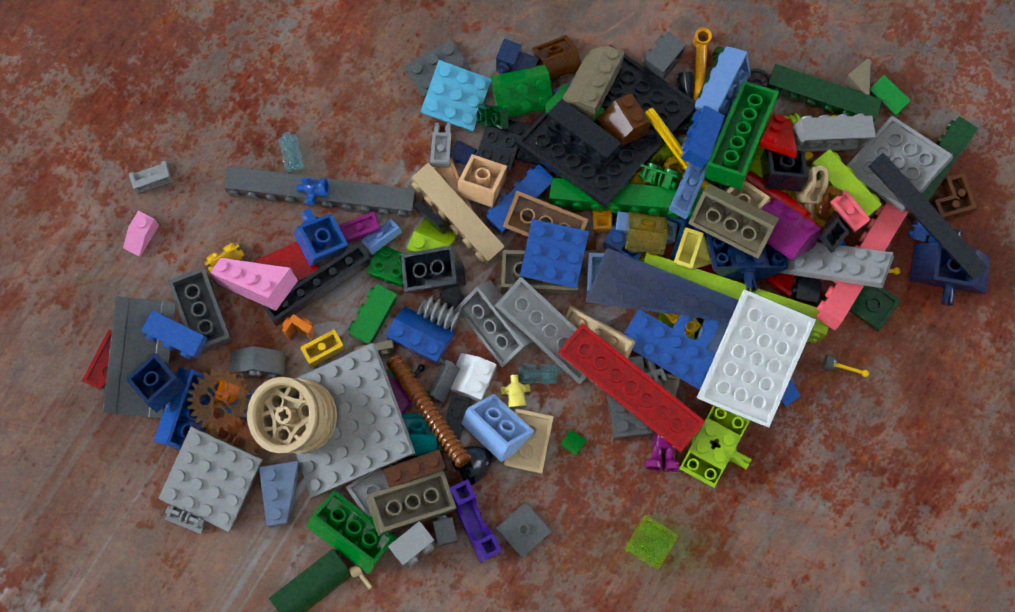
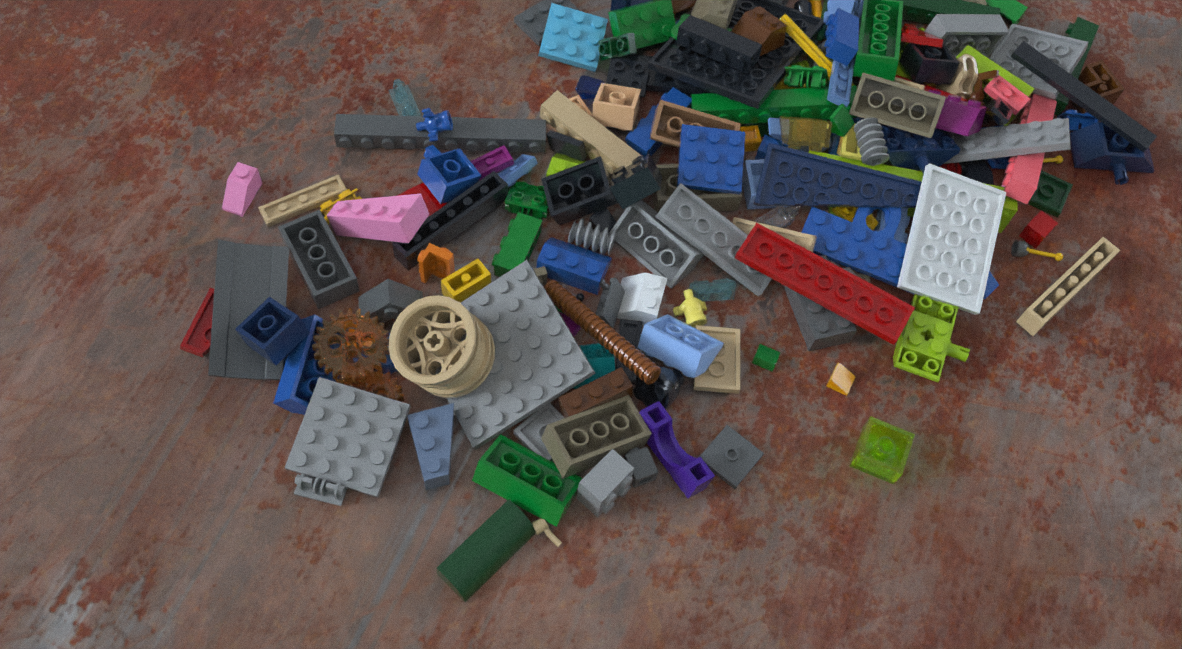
camera: 15 degrees left, 15 degrees down
light grey hinge [129,161,173,194] -> none
blue brick [141,310,208,359] -> none
light grey hinge [430,123,451,168] -> none
magenta piece [645,432,682,472] -> none
none -> tan tile [258,174,347,228]
none -> black brick [609,154,662,209]
none -> light orange slope [826,363,855,396]
none -> green slope [830,104,854,137]
none -> light grey piece [854,118,890,166]
none -> tan brick [1016,237,1120,336]
none -> red brick [1019,210,1058,249]

